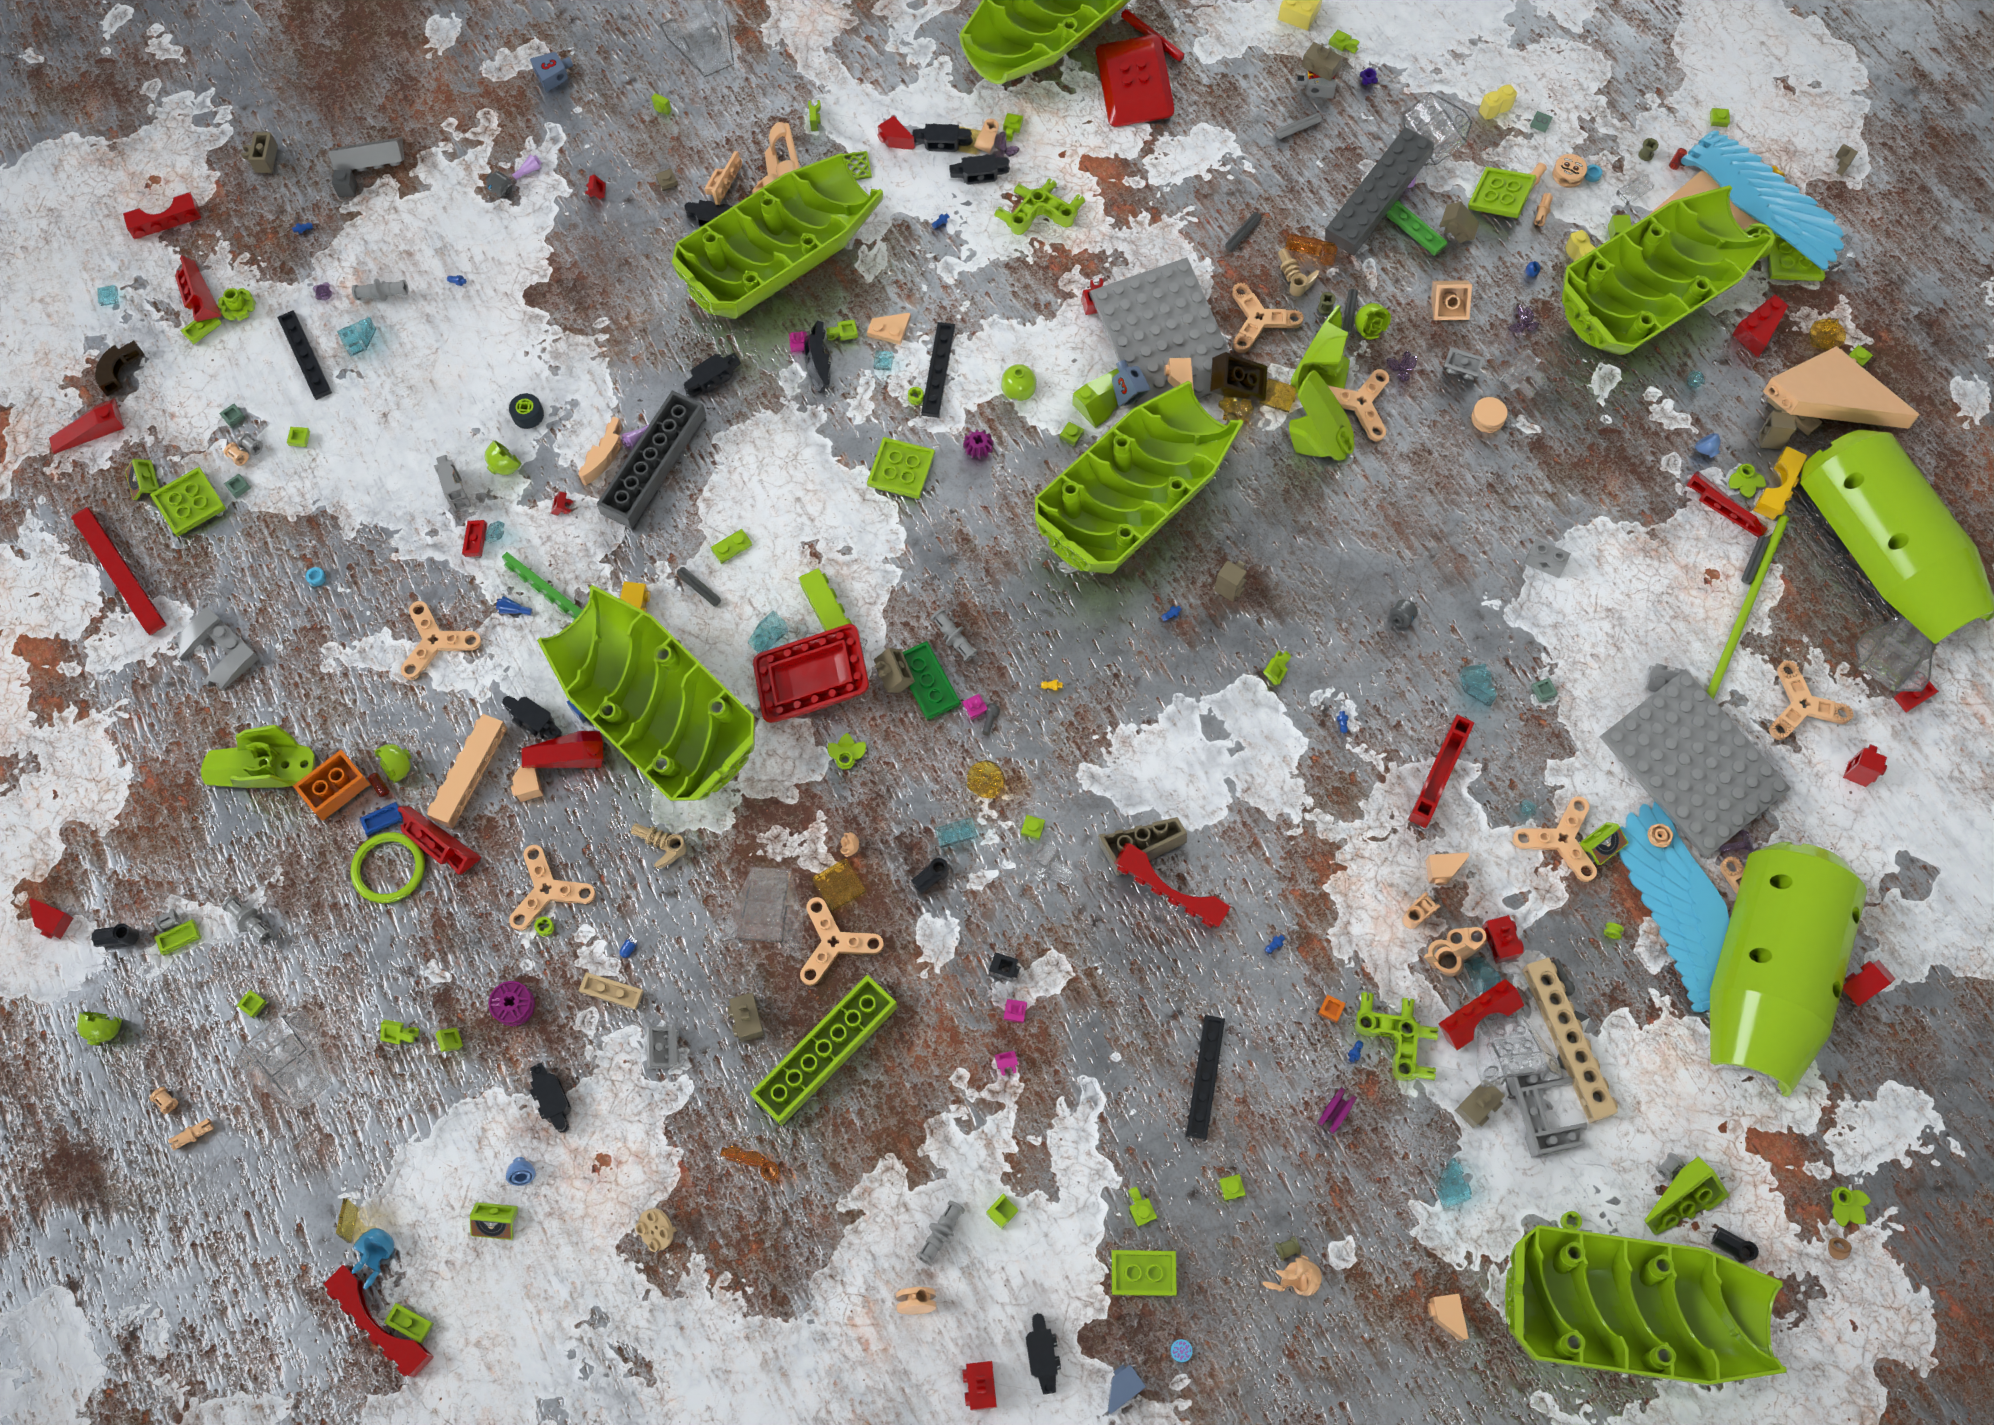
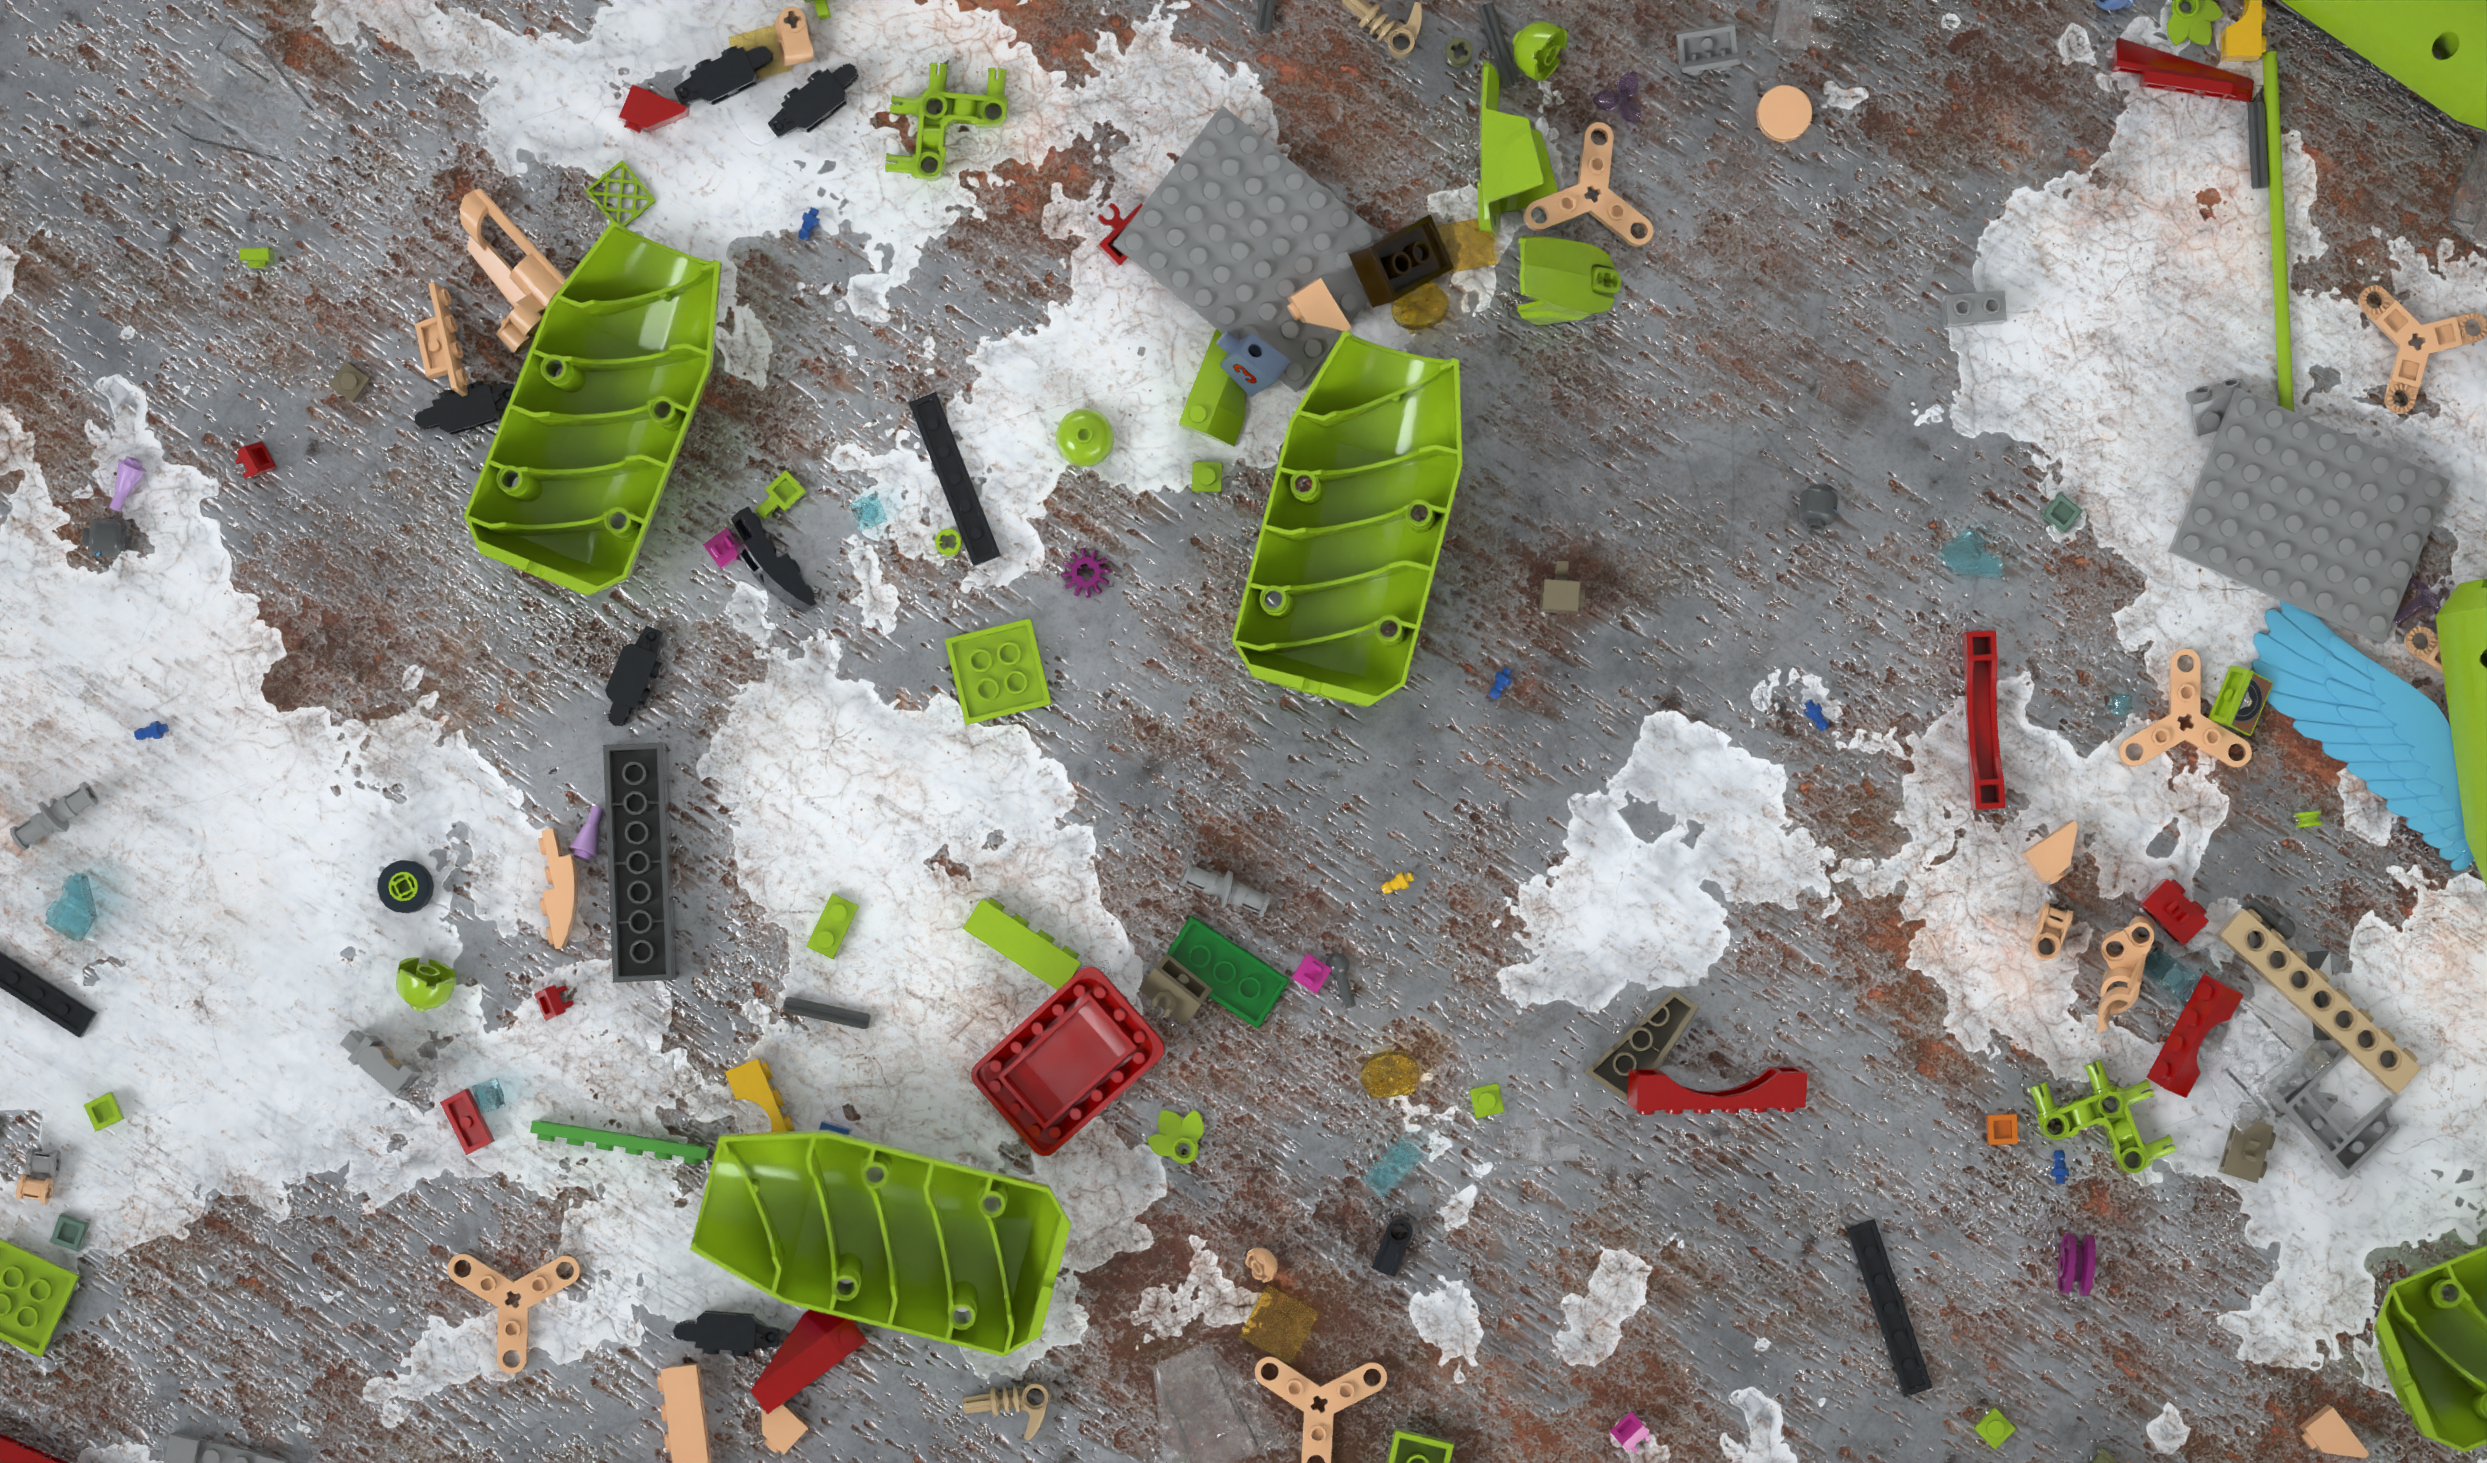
camera: 30 degrees left, 20 degrees up
medium azure tile [305,567,326,587] -> none
blue cone [496,596,532,616] -> none
sand blue torso [530,52,573,92] -> none
clear light blue slope [748,610,788,654] -> none
lime plate [808,100,821,131] -> none
light nougat wing [867,313,911,345] -> none
black brick [989,952,1021,982] -> none
clear purple plant [992,132,1020,157] -> none
dark pink tile [1004,999,1027,1023] -> none
light nougat piece [1232,283,1304,353] -> none
lime plate [1263,651,1291,685] -> none
blue piece [1265,935,1285,954] -> none
clear light blue slope [1436,1158,1472,1209] -> none
lime bush [1560,1211,1582,1230] -> none
light nougat plate [1647,824,1673,848] -> none

